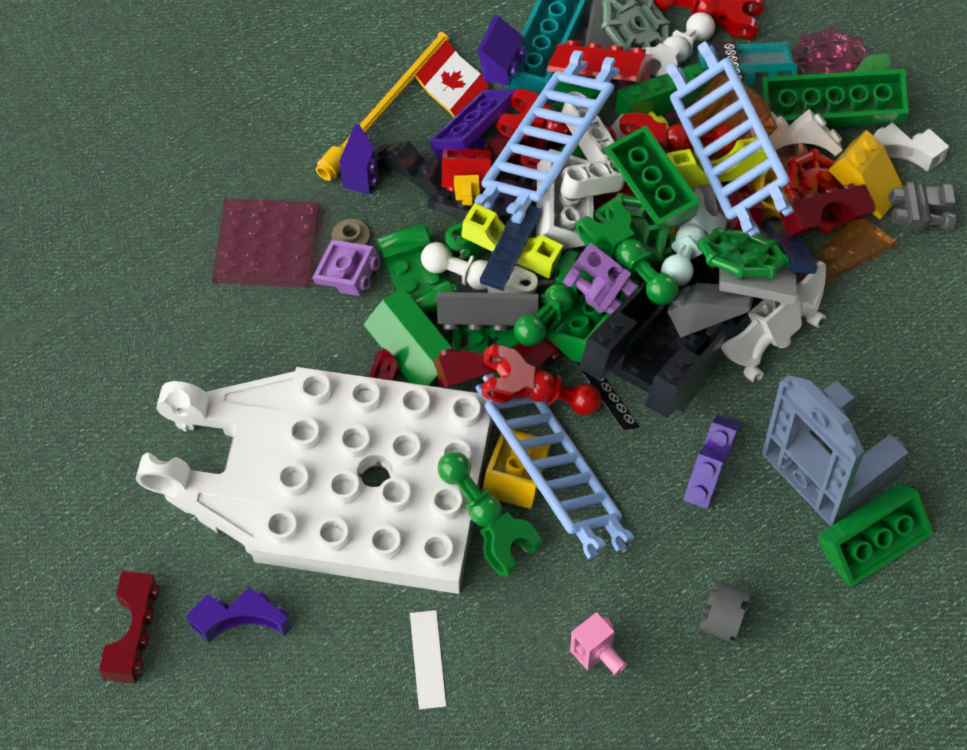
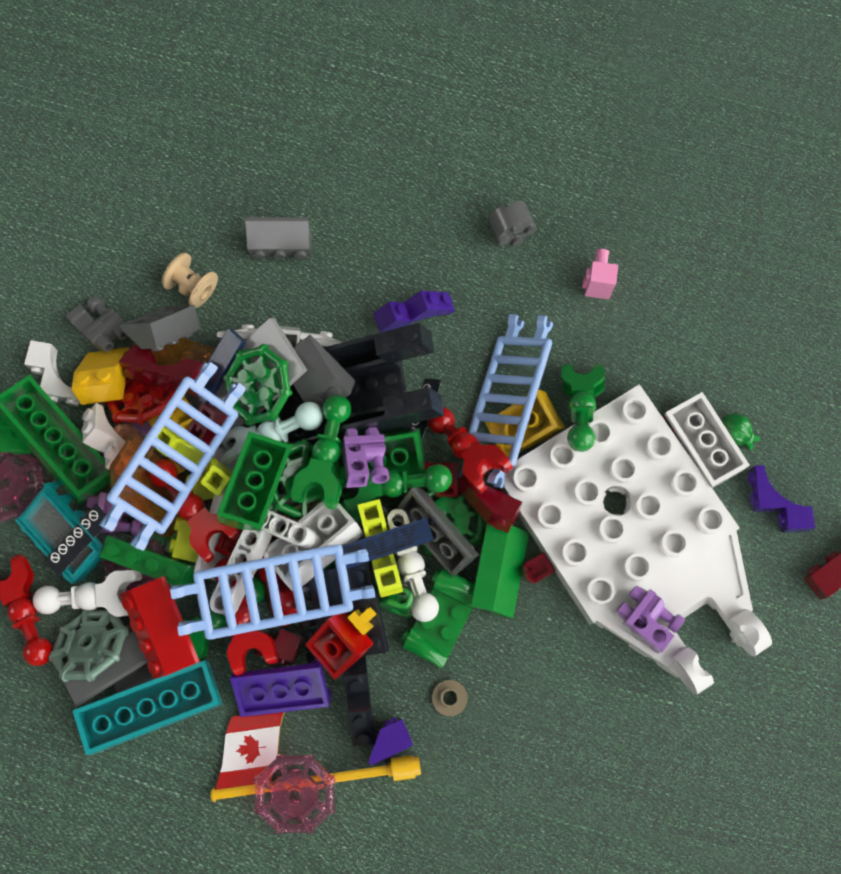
camera: 135 degrees left, 15 degrees up
clear pink plate [212,198,319,288] -> none
medium lavender plate [312,240,380,296] -> none
white sticker [410,610,446,709] -> none
dark purple slope [478,15,527,86] -> none
sand blue bracket [762,375,909,526] -> none
green slope [817,483,934,587] -> none
none -> dark grey slope [120,305,201,352]
none -> tan hose [161,253,218,308]
none -> slope [245,217,312,260]
none -> clear pink plate [253,754,336,835]
none -> medium lavender hips [616,585,685,653]
none -> white brick [663,392,750,488]
none -> green piece [721,413,760,450]

